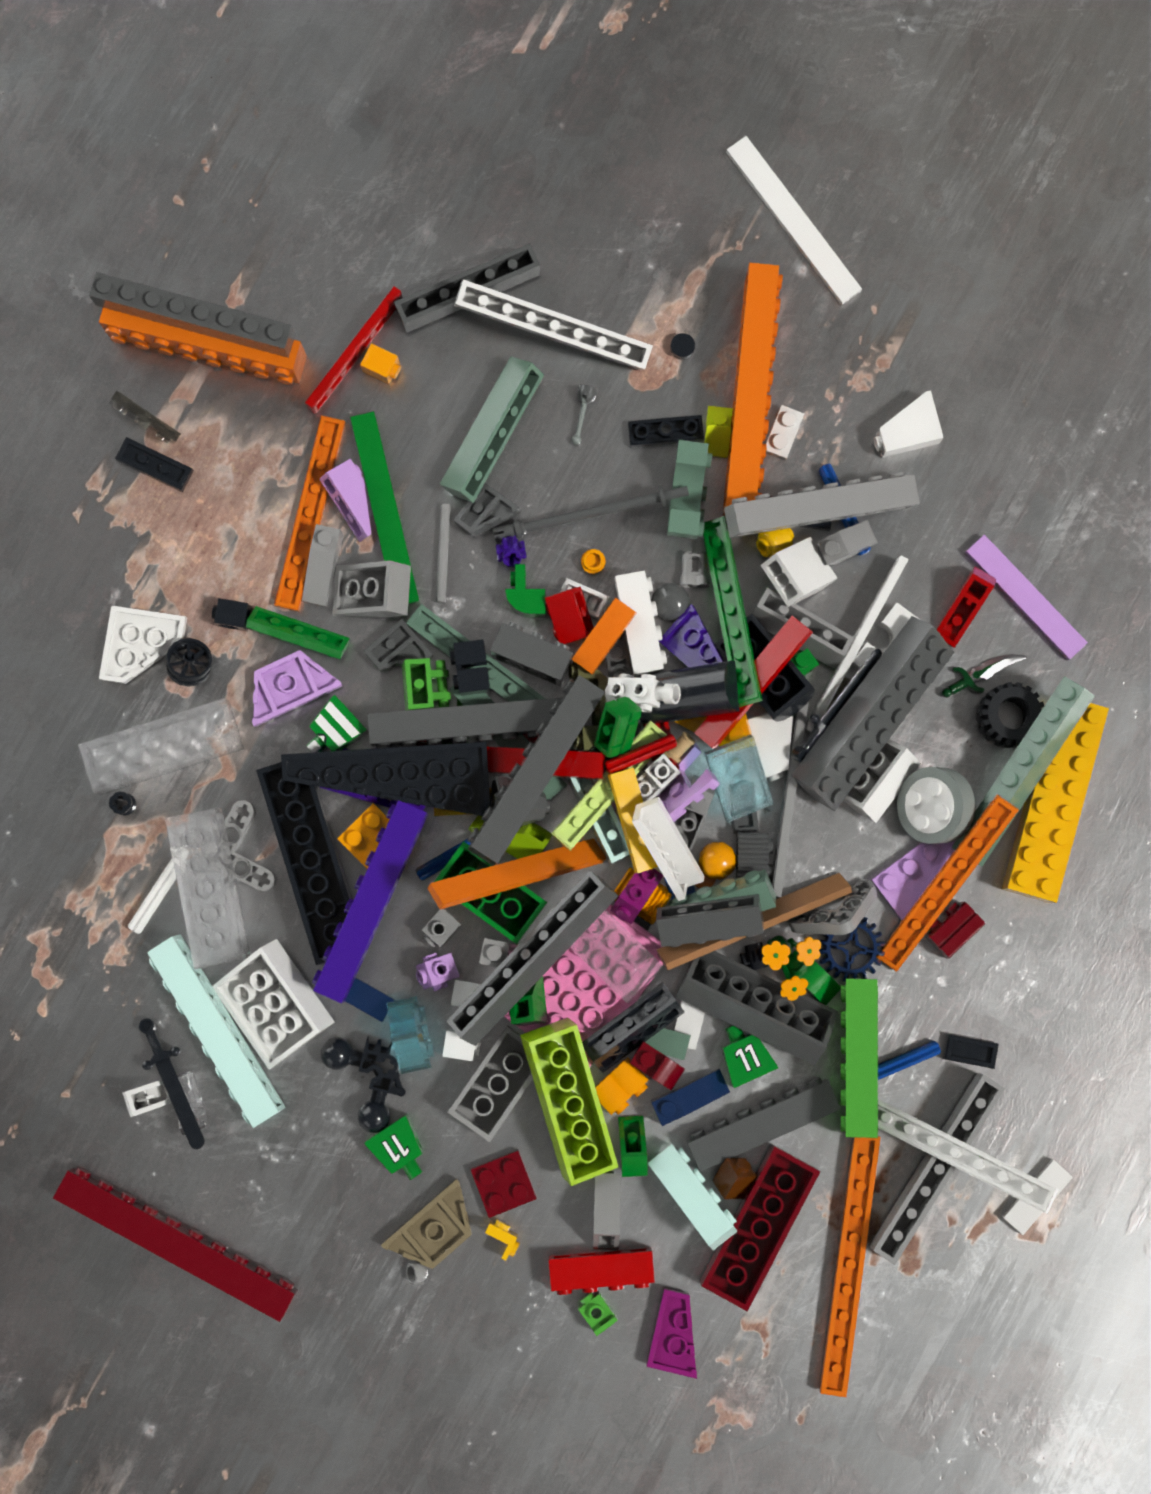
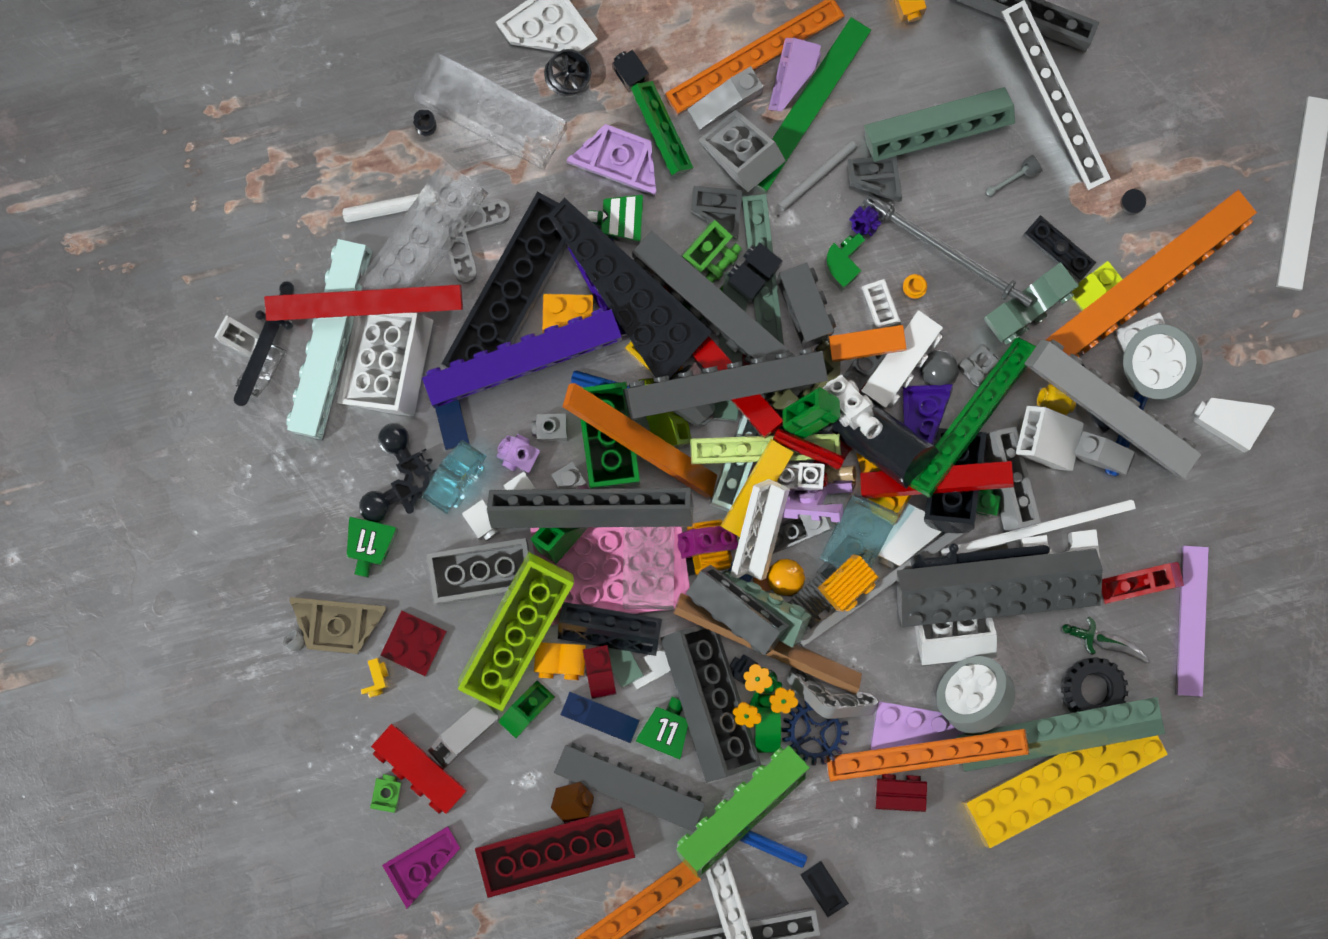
camera: 45 degrees right, 0 degrees up
dark red brick [53,1167,298,1322] -> none
red brick [545,586,594,644] -> none
light aqua brick [648,1144,737,1250] -> none
none -> red tile [264,284,463,321]
none -> light orange brick [818,554,879,612]
none -> wheel [1123,324,1203,400]

